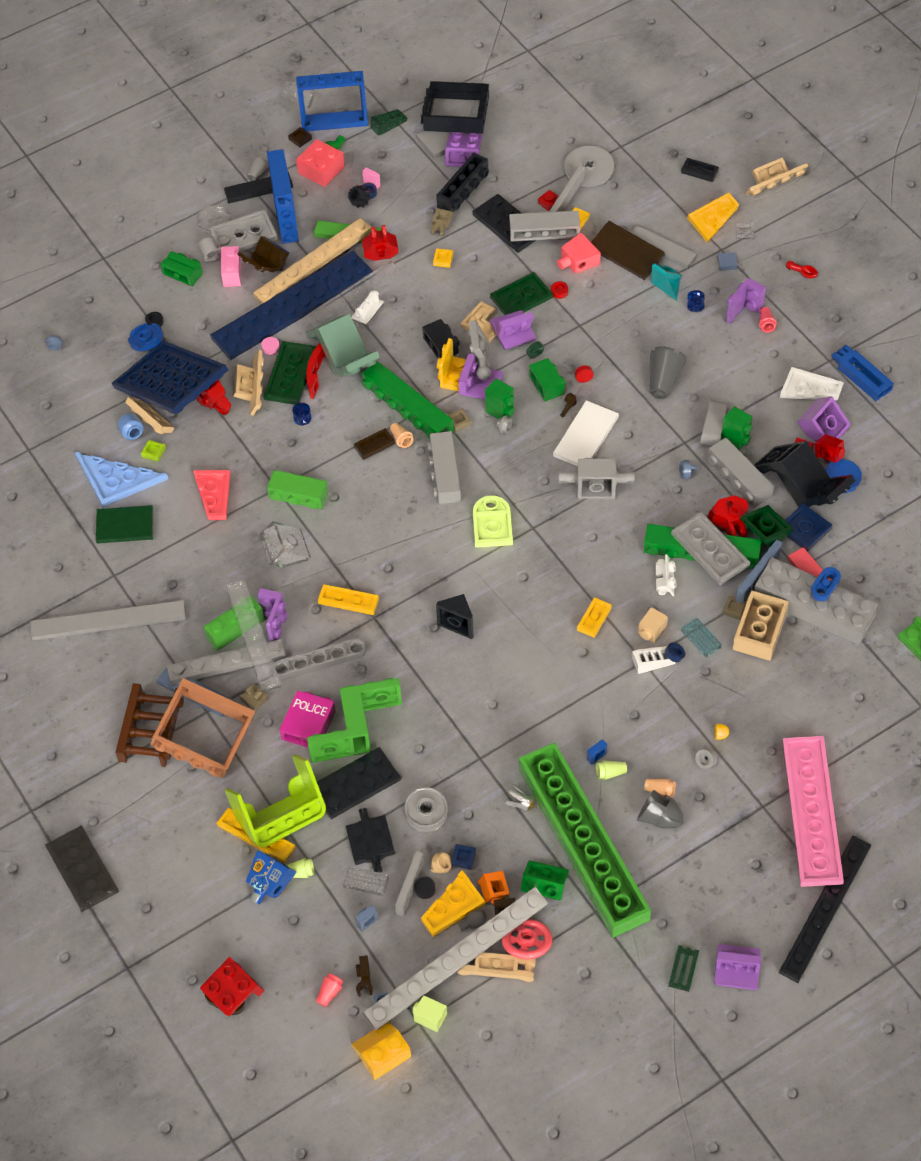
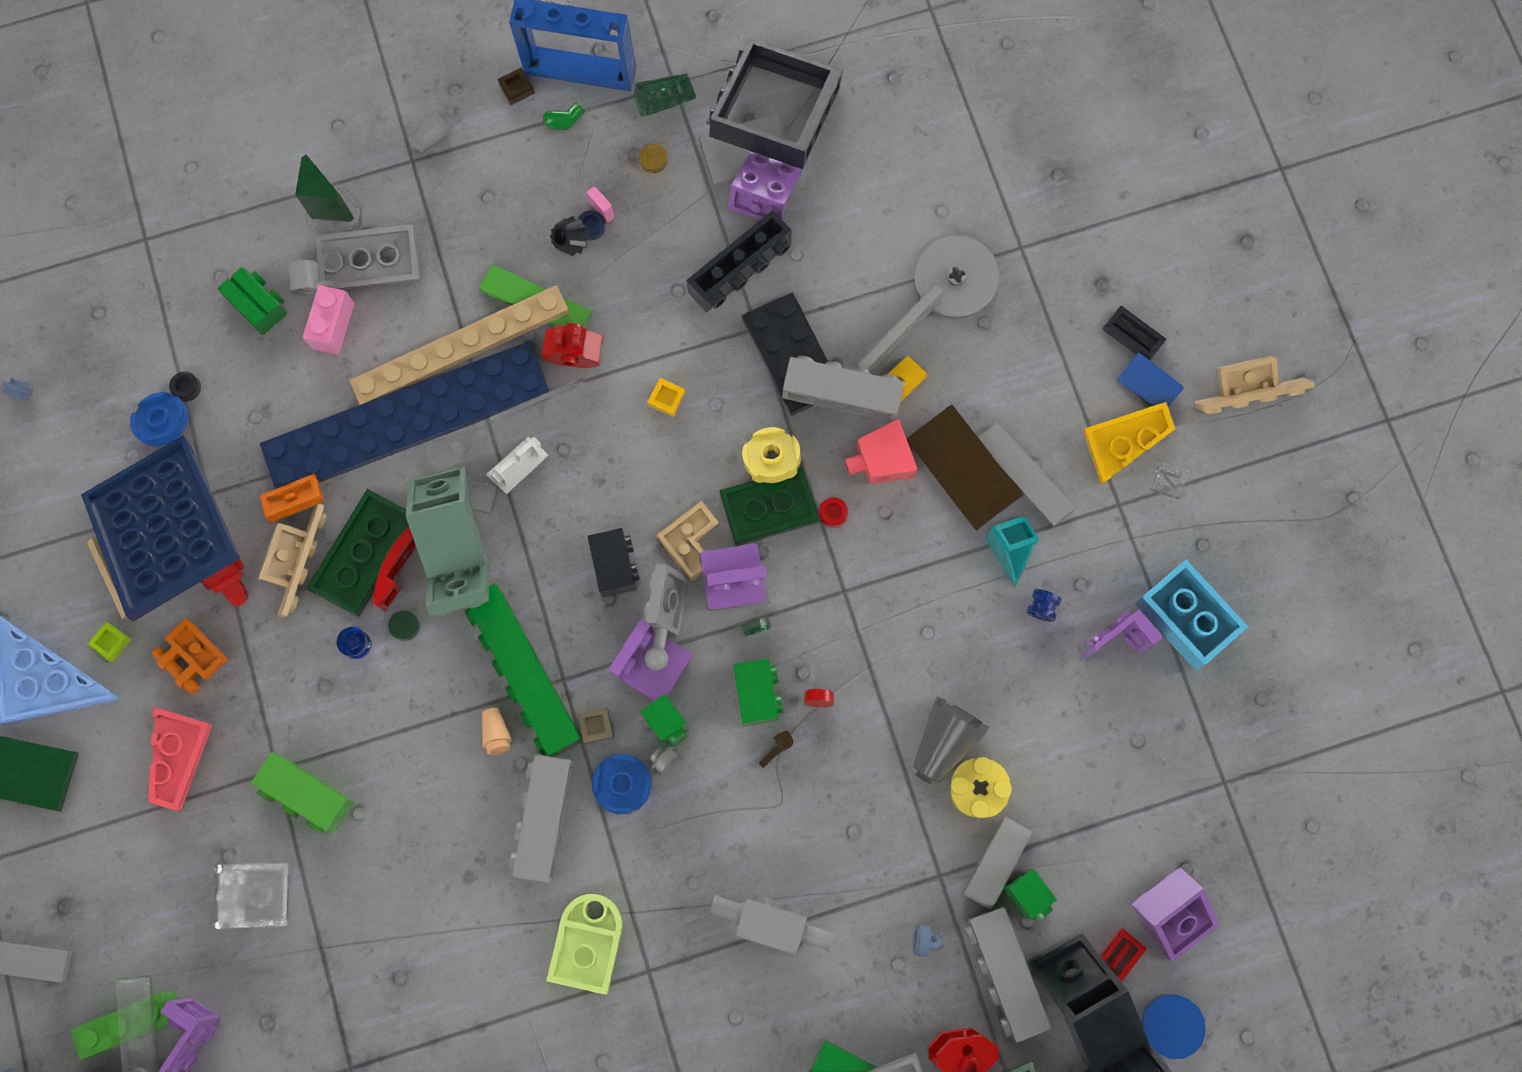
camera: 15 degrees right, 20 degrees up
medium blue head [117,413,144,440] -> none
black tile [224,172,293,204] -> none
dark brown bracket [237,236,290,272] -> none
bright pink tile [261,337,280,355] -> none
blue window [267,149,299,244] -> none
coral brick [296,139,345,187] -> none
yellow plate [318,584,379,615] -> none
dark brown plate [354,428,395,460] -> none
dark tan plate [431,208,454,237] -> none
yellow bracket [437,338,466,391] -> none
red plate [538,190,559,211] -> none
white tile [553,401,619,466] -> none
sand blue tile [717,252,738,271] -> none
coral cone [759,307,777,333] -> none
white wing [780,367,844,400] -> none
red piece [786,261,818,279] -> none
red brick [815,434,845,463] -> none
blue hinge [832,345,894,401] -> none
none -> orange plate [151,618,230,695]
none -> orange plate [260,474,325,523]
none -> dark green slope [295,154,355,222]
none -> clear green tile [388,610,420,641]
none -> blue tile [592,754,652,815]
none -> clear yellow tile [639,144,667,173]
none -> light yellow plate [742,427,801,483]
none -> light yellow plate [950,757,1012,819]
none -> blue slope [1117,353,1184,407]
none -> medium azure brick [1135,559,1248,671]

